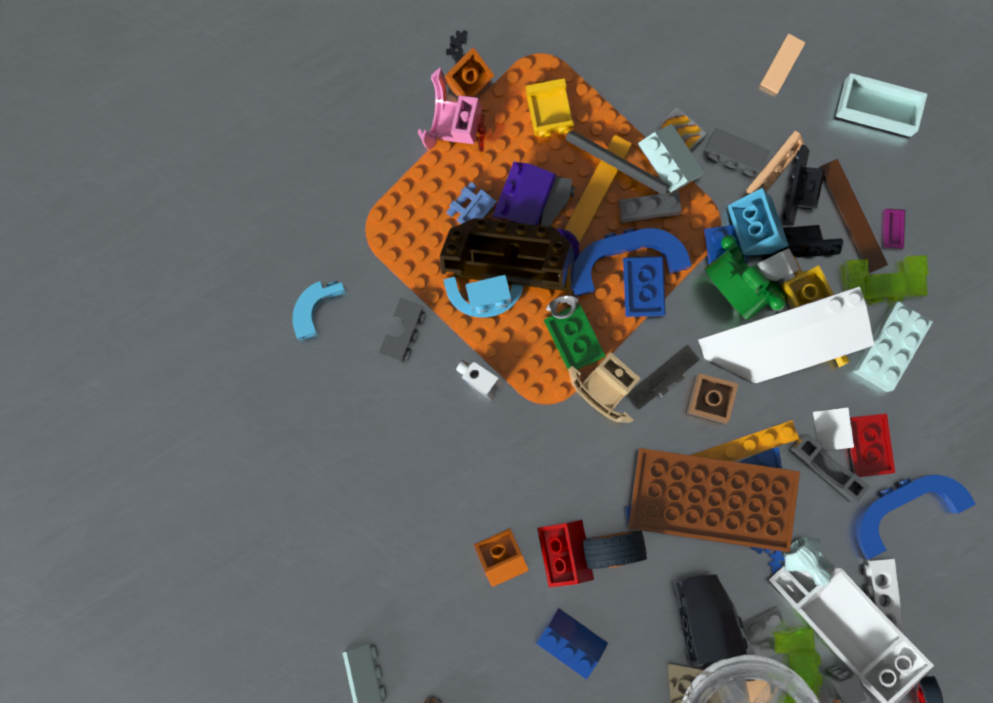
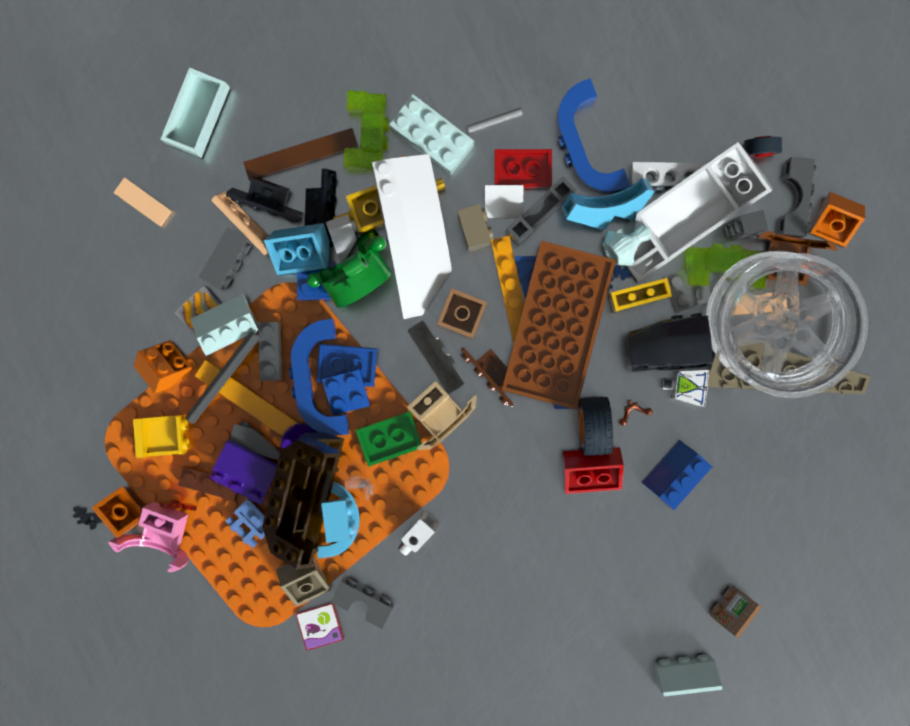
camera: 75 degrees left, 5 degrees up
medium azure arch [293,281,346,341] -> none
orange slope [474,528,529,587] -> none
light grey piece [546,295,578,319] -> none
magenta tile [883,209,905,250] -> none
none -> orange slope [133,340,192,394]
none -> copper plate [178,466,237,501]
none -> dark tan slope [276,557,331,607]
none -> tile [296,603,344,651]
none -> blue plate [322,368,370,415]
none -> clear bracket [345,476,374,500]
none -> dark tan brick [457,204,494,252]
none -> reddish brown bracket [461,347,515,407]
none -> light grey piece [466,108,523,133]
none -> medium azure arch [561,178,654,230]
none -> yellow brick [608,278,672,312]
none -> copper piece [620,400,653,426]
none -> torso [662,370,709,407]

